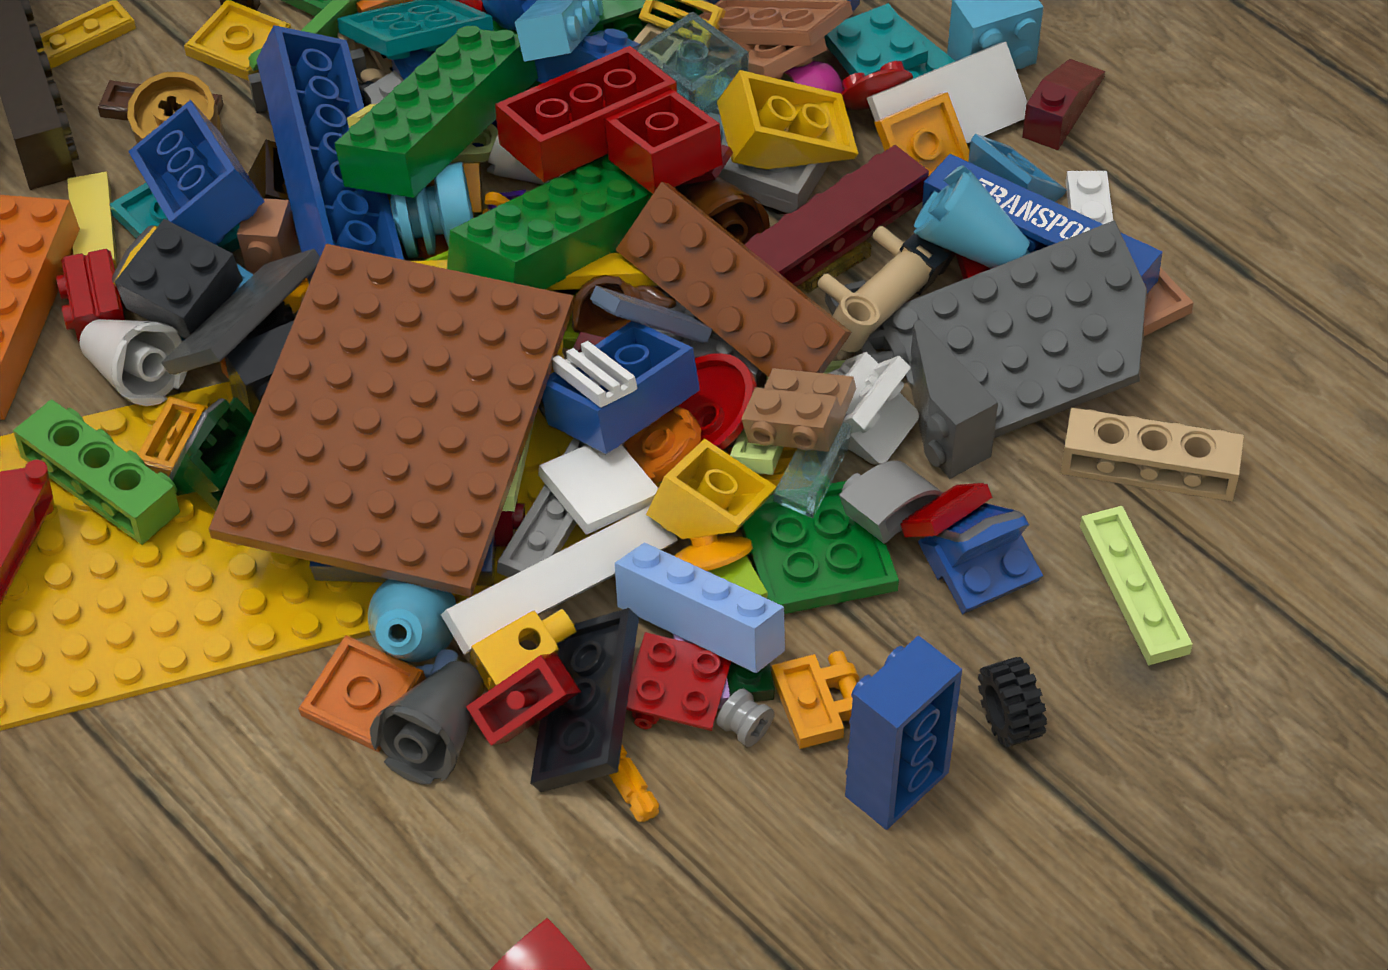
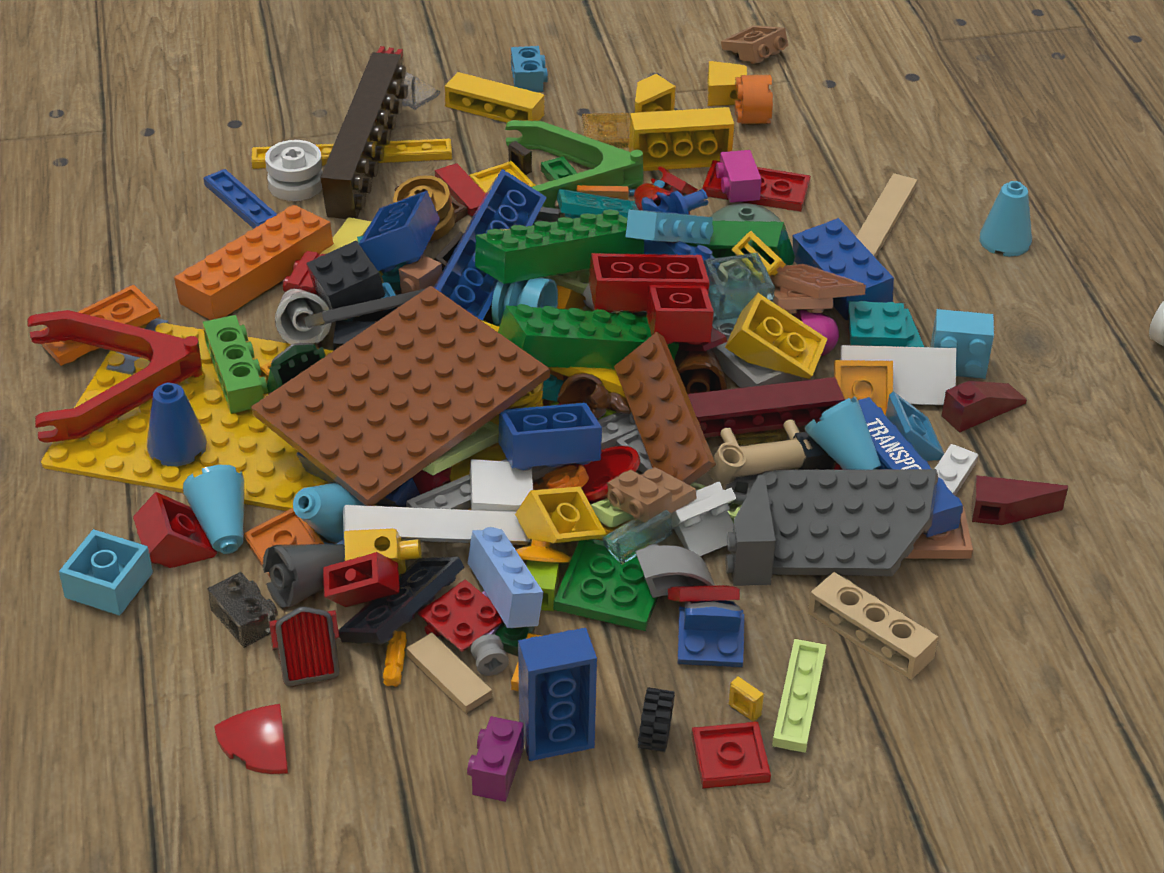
camera: 30 degrees right, 10 degrees down
white tile [553,341,637,408] -> none
sand blue tile [590,286,713,343] -> none
red dish [841,61,913,110] -> none
none -> medium azure brick [59,529,153,616]
none -> red slope [133,492,217,568]
none -> blue cone [147,383,207,466]
none -> medium azure cone [183,465,244,554]
none -> clear smoke brick [207,572,278,648]
none -> red piece [269,607,339,686]
none -> tan tile [406,633,492,714]
none -> red tile [435,163,486,216]
none -> magenta brick [467,716,524,802]
none -> red tile [691,722,771,789]
none -> yellow tile [729,676,764,722]
none -> dark red slope [972,475,1068,525]

